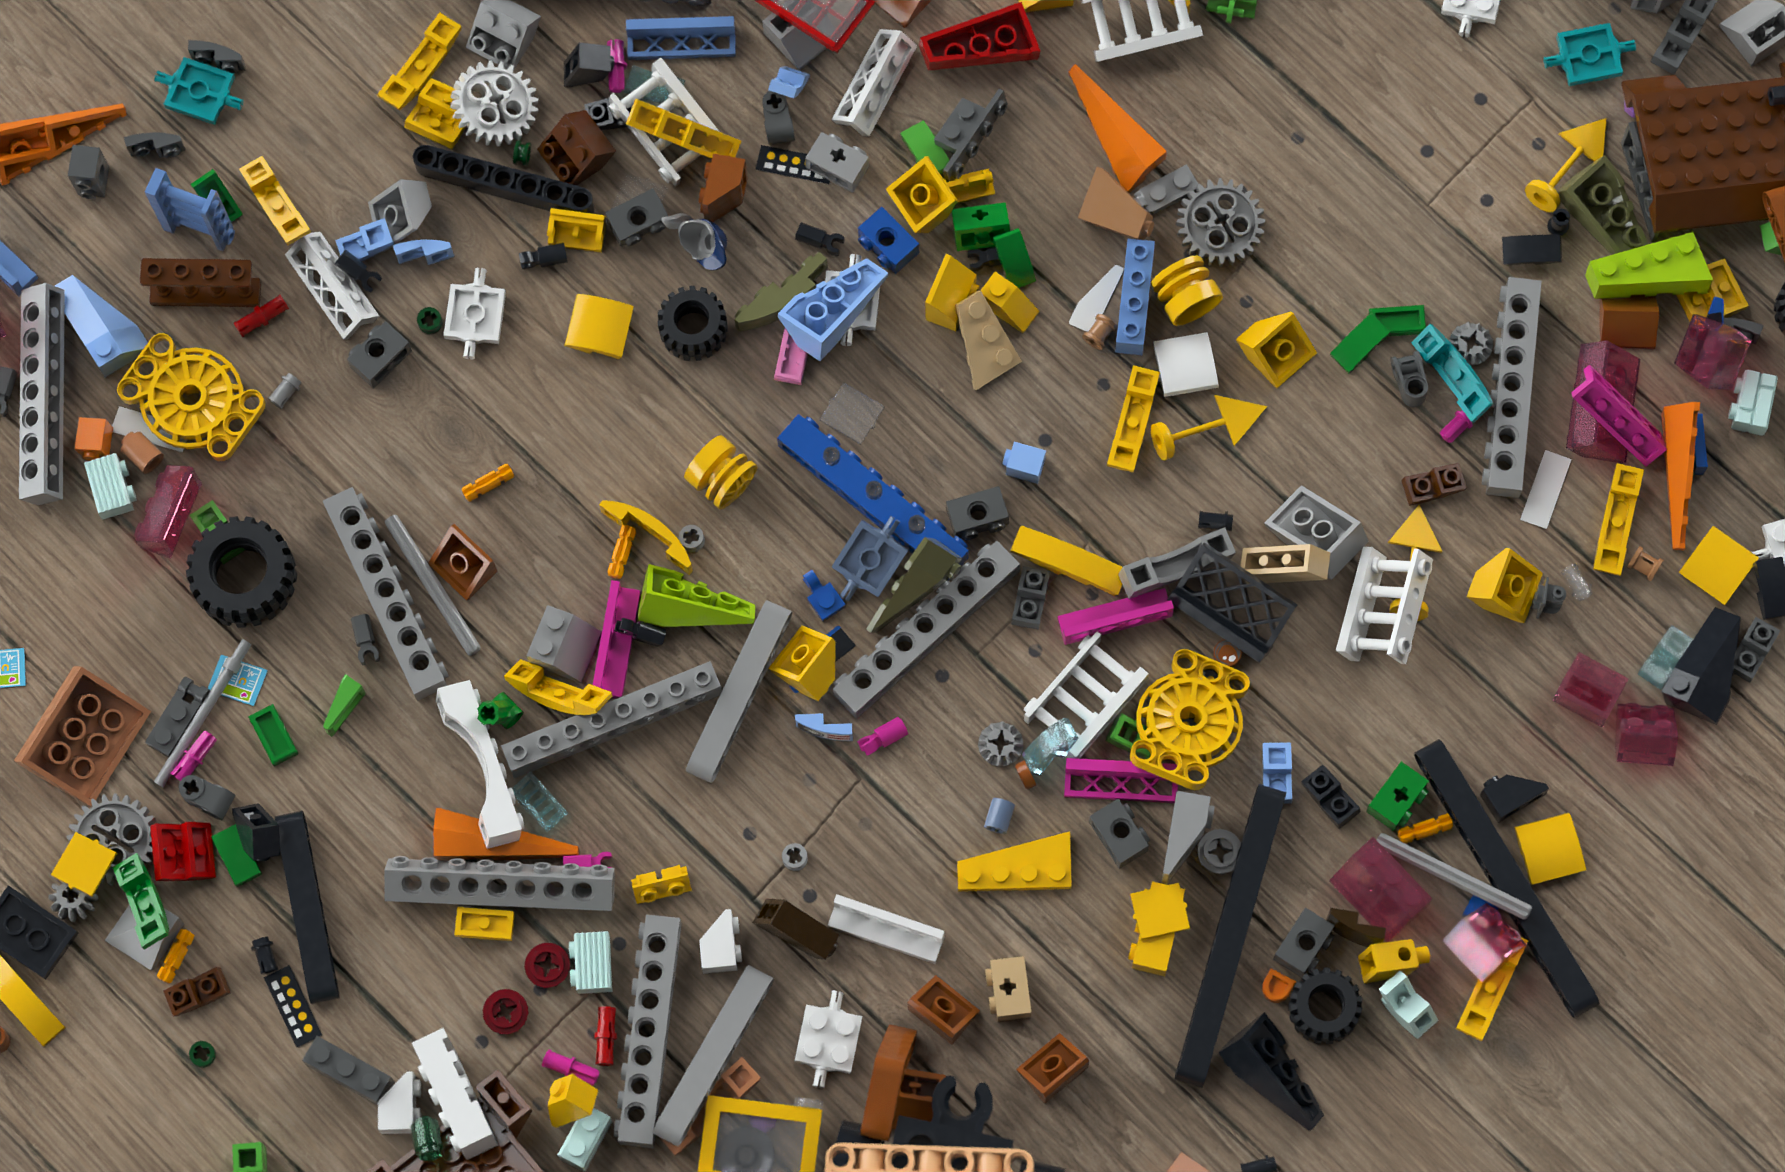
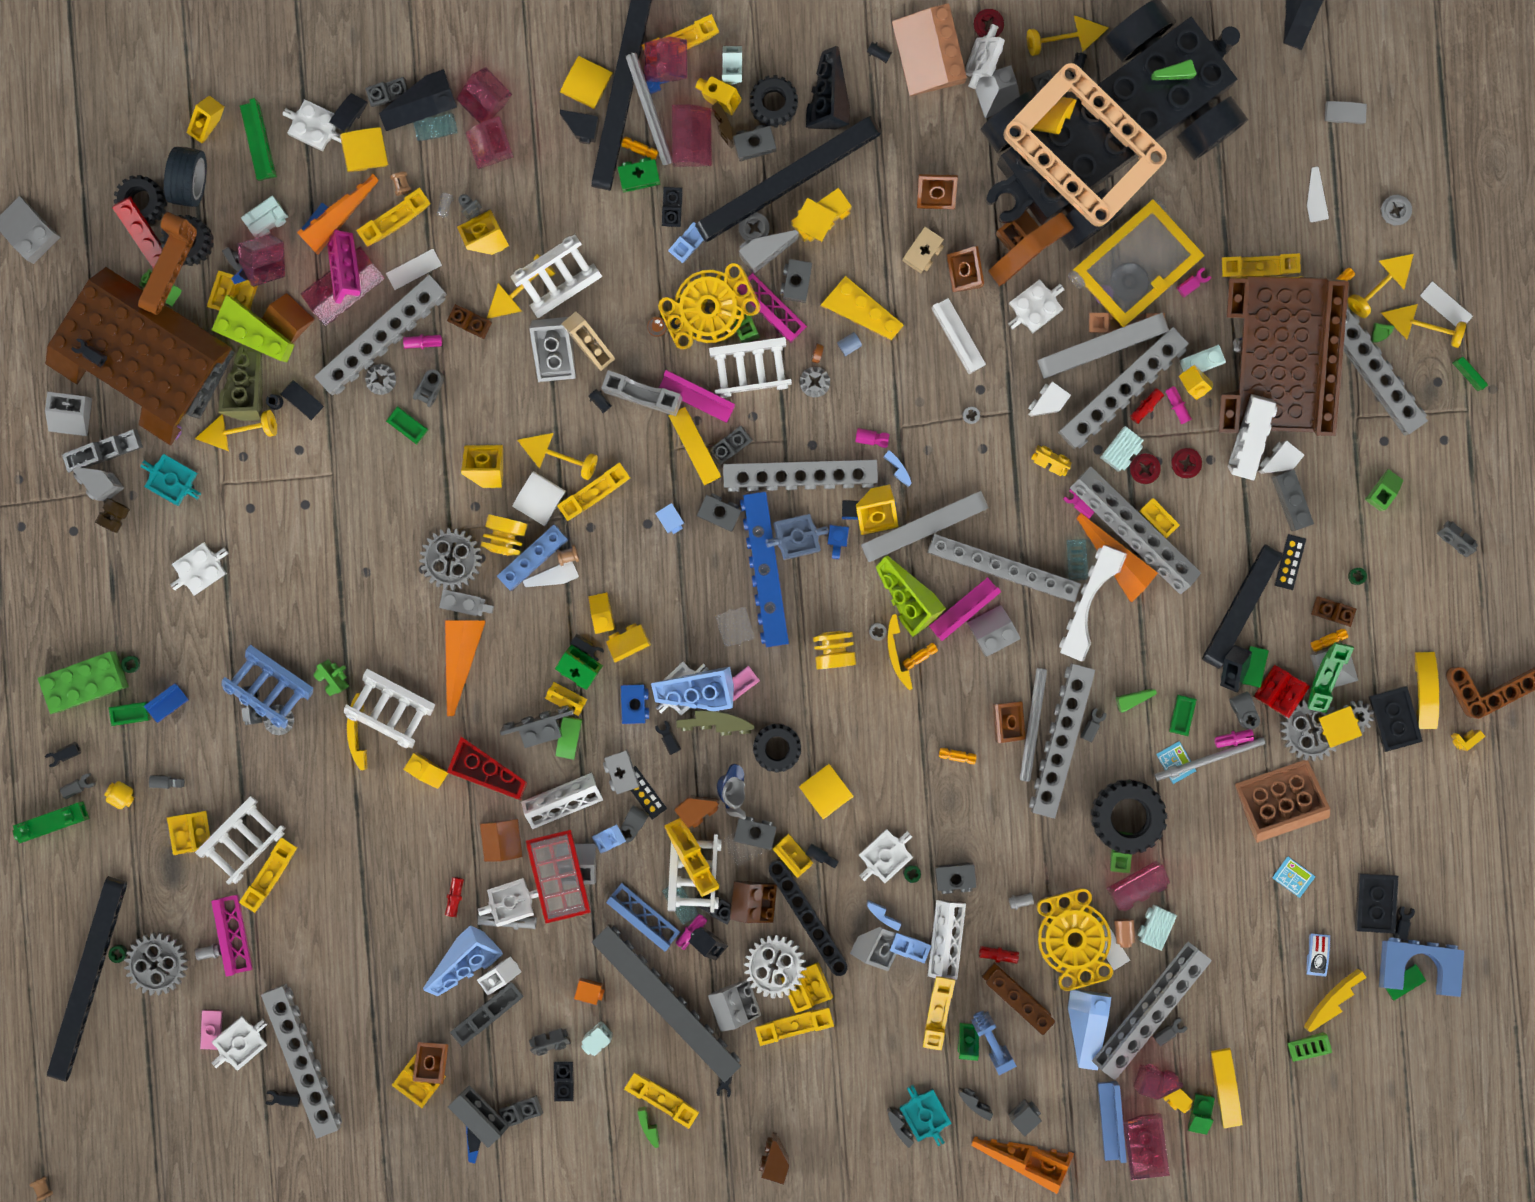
camera: 140 degrees left, 15 degrees up
orange brick [74,417,113,461] -> none
dark grey plate [145,676,210,757] -> none
black pin [251,937,278,975] -> none
black bar [334,249,382,292] -> none
clear green brick [410,1116,443,1161] -> none
green piece [477,692,524,730] -> none
yellow slope [504,659,612,715] -> none
dark green bush [513,141,531,167] -> none
black bar [614,618,666,647] -> none
dark brown slope [752,898,840,960] -> none
olive wedge [866,537,963,633] -> none
yellow slope [886,156,958,233] -> none
tan wing [955,291,1022,390] -> none
green slope [993,228,1036,288] -> none
clear light blue slope [1022,718,1079,776] -> none
medium nougat slope [1078,167,1154,240] -> none
black fence [1167,542,1297,663] -> none
orange tile [1262,968,1296,1003] -> none
green slope [1330,313,1390,374] -> none
teal slope [1411,324,1493,423] -> none

